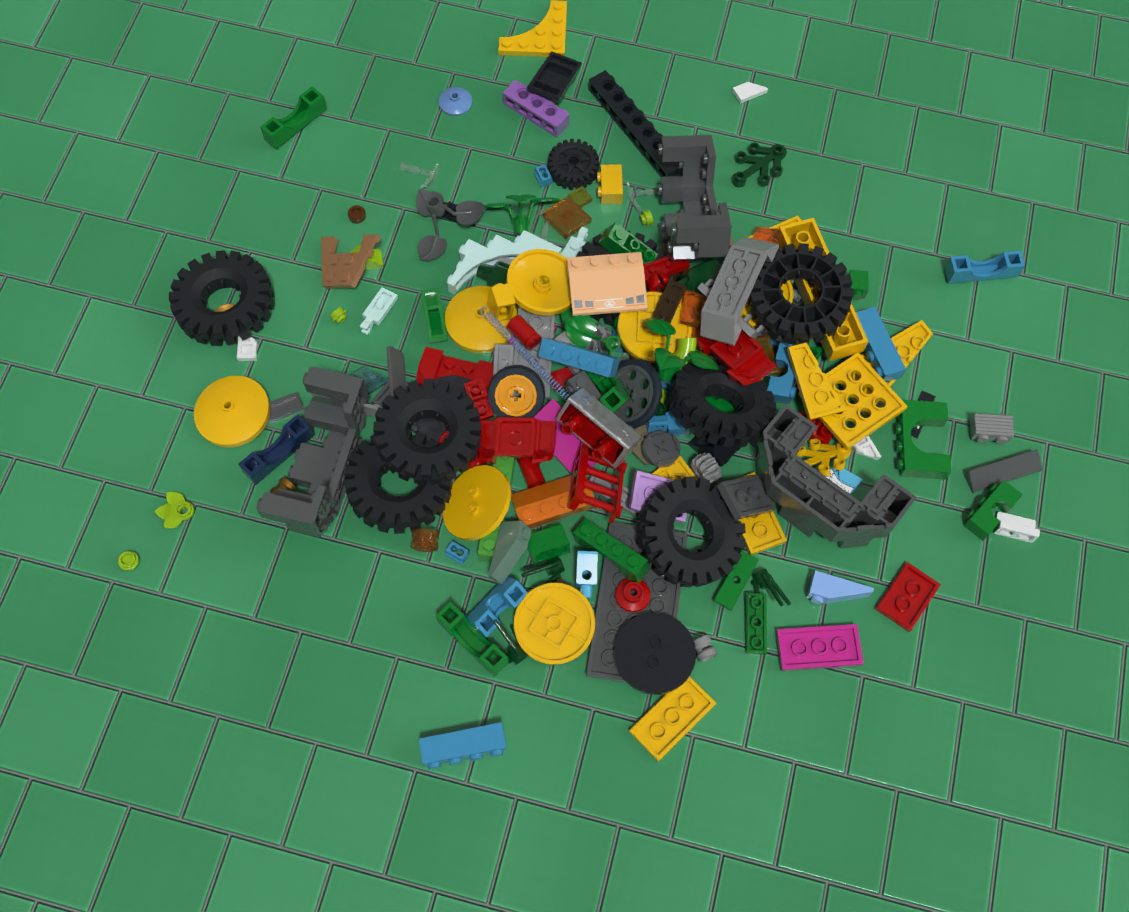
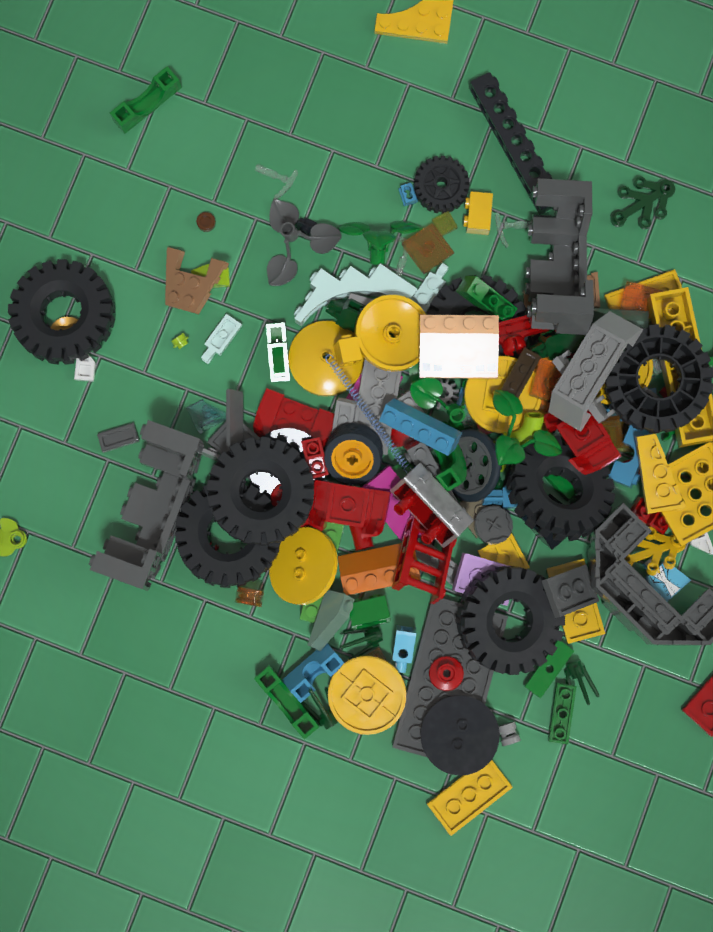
camera: 10 degrees right, 15 degrees up
yellow dish [194,376,271,448] -> none
dark blue arch [238,414,314,485] -> none
pearl gold wheel [269,477,297,494] -> none
dark azure brick [419,722,507,769] -> none
medium blue dish [438,87,472,116] -> none
dark azure piece [445,541,470,564] -> none
medium lavender brick [503,80,569,138] -> none
red piece [507,315,542,350] -> none
black slope [527,51,582,102] -> none
green arch [573,518,650,583] -> none
lime plate [640,210,654,227] -> none
light grey gear [691,452,722,485] -> none
white tile [732,82,768,104] -> none
dark pink plate [776,624,864,671] -> none
light blue slope [806,570,874,604] -> none

